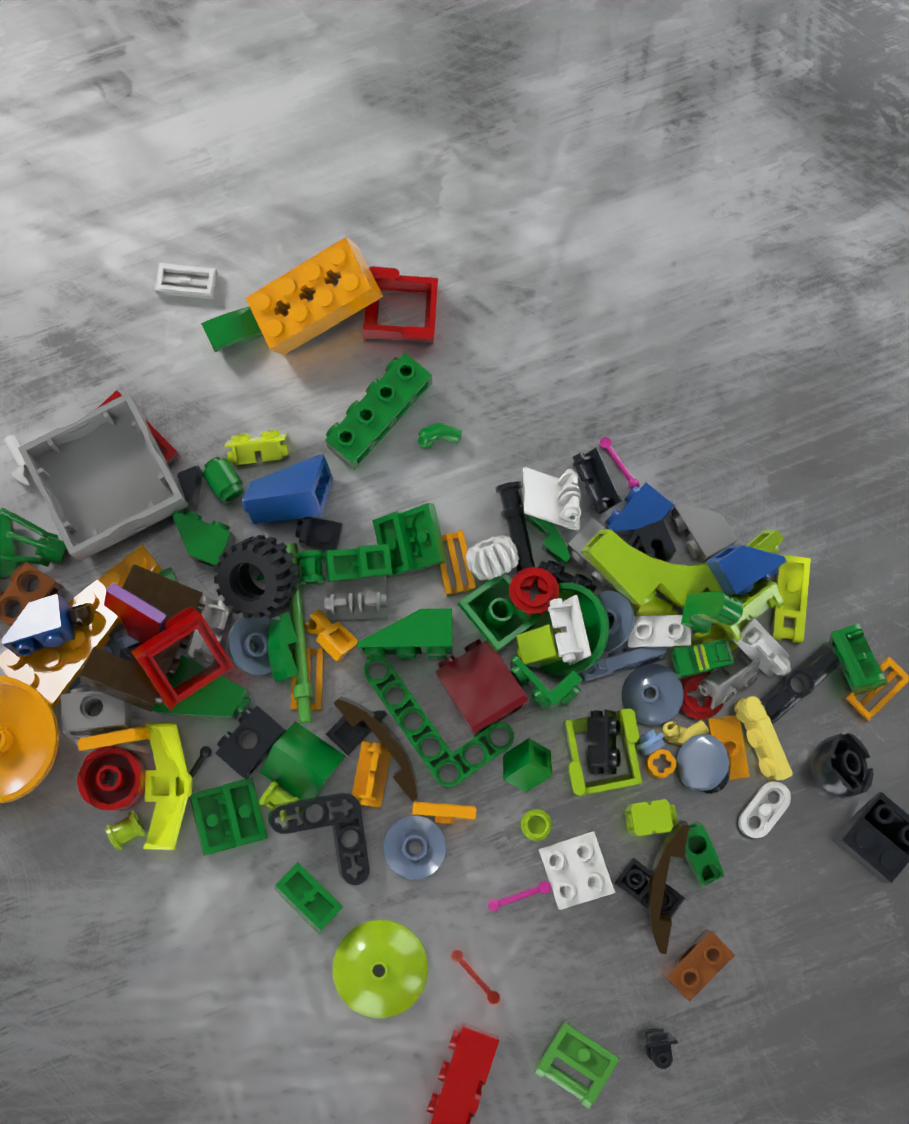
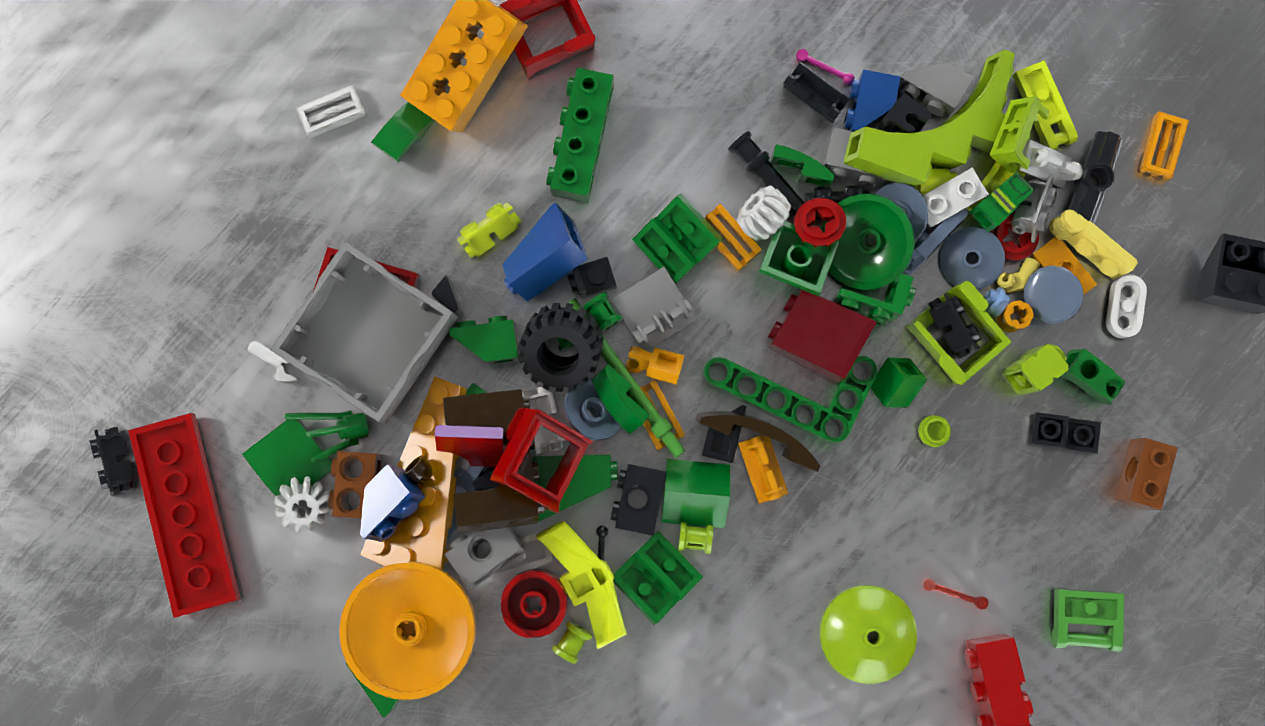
camera: 30 degrees left, 5 degrees up
light orange tile [77,726,151,751] -> none
green brick [202,457,244,503] -> none
black beam [268,793,370,885] -> none
green hinge [274,862,343,934] -> none
green slope [325,544,392,583] -> none
green slope [357,608,453,660] -> none
sand blue dish [383,816,446,880] -> none
light orange plate [412,802,476,824] -> none
green arm [418,423,463,449] -> none
dark pink hinge [488,881,551,912] -> none
lime brick [516,625,563,668] -> none
white hinge [523,467,582,531] -> none
white hinge [539,831,616,910] -> none
white hinge [548,595,592,665] -> none
black hinge [637,1028,678,1069] -> none
dark brown slope [648,820,689,954] -> none
green leg [681,591,743,633] -> none
blue slope [706,545,787,596] -> none
black cylinder [811,733,874,798] -> none
green hinge [829,623,887,696] -> none

